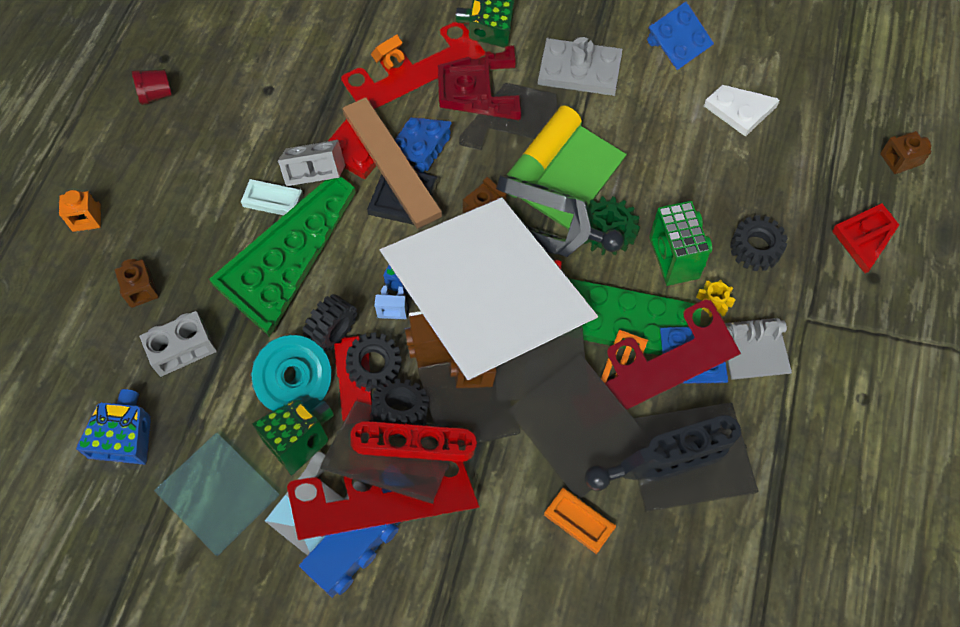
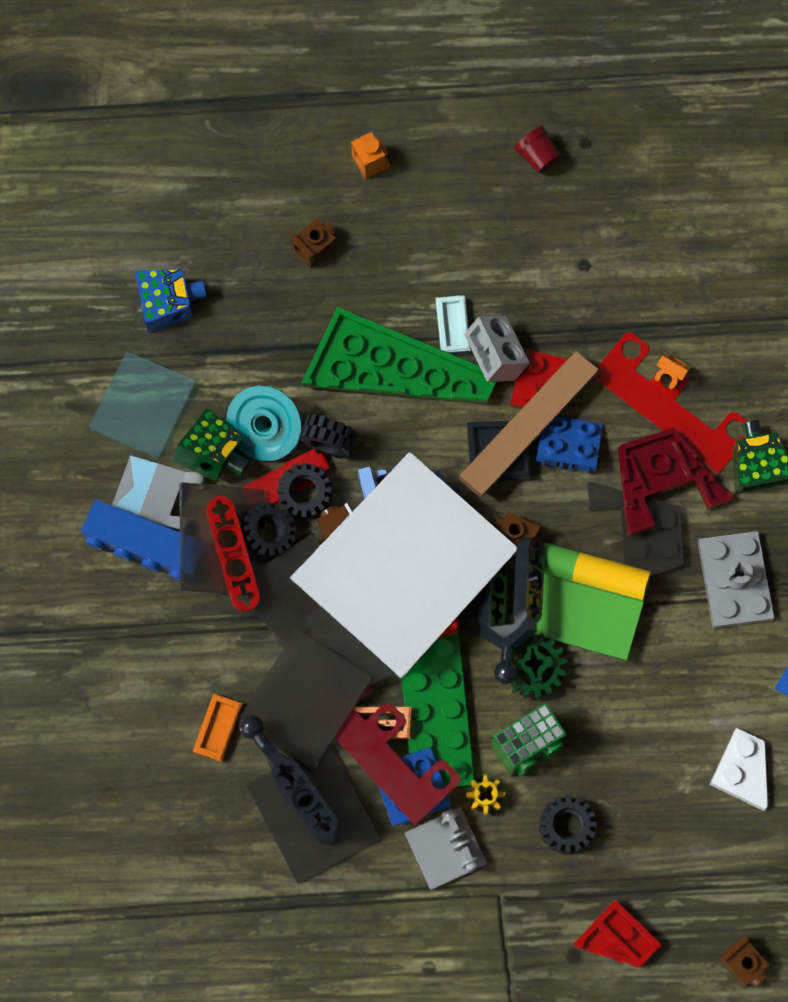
camera: 70 degrees right, 10 degrees up
light grey brick [140,311,217,377] -> none
red piece [287,460,480,540] -> none

